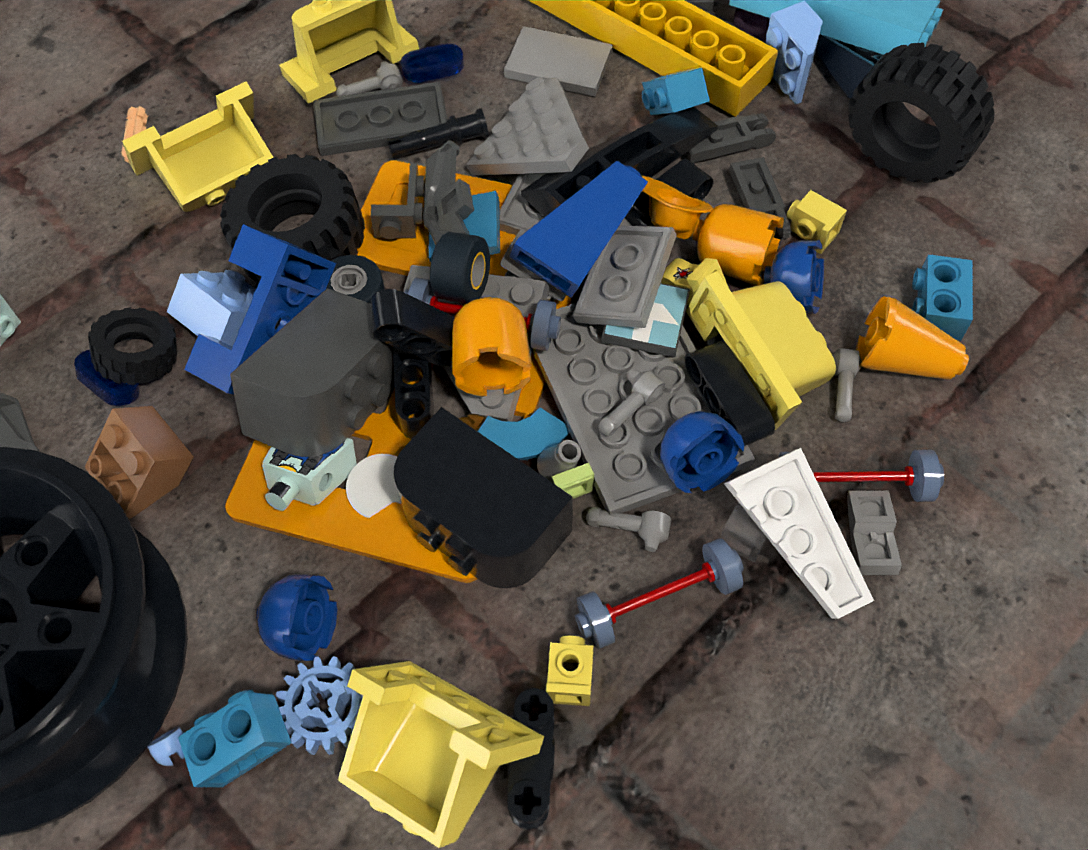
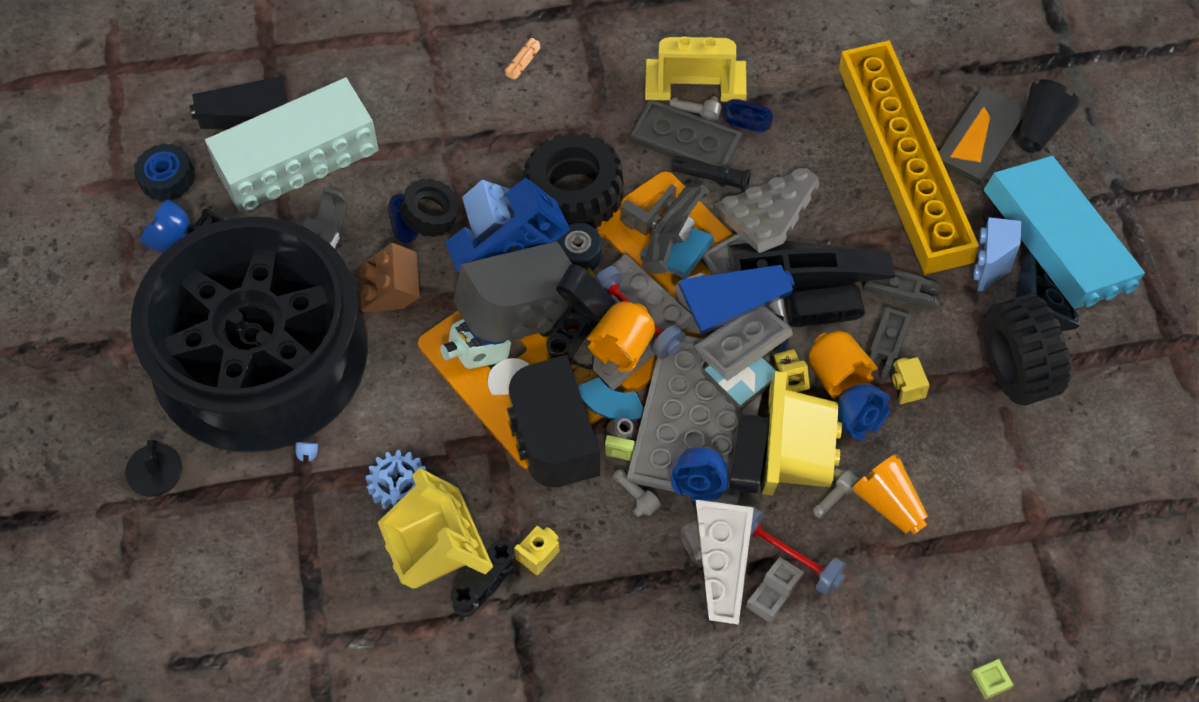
camera: 35 degrees right, 0 degrees up
light yellow windscreen [122,81,274,212] -> none
dark azure brick [178,690,292,787] -> none
blue cylinder [256,574,337,661] -> none
black wheel [430,232,490,303] -> none
light grey tile [504,26,613,97] -> none
sand blue axle [575,538,743,649] -> none
light grey piece [599,369,665,436] -> none
light orange piece [641,176,713,239] -> none
dark azure brick [642,67,710,115] -> none
dark azure brick [912,254,973,341] -> none

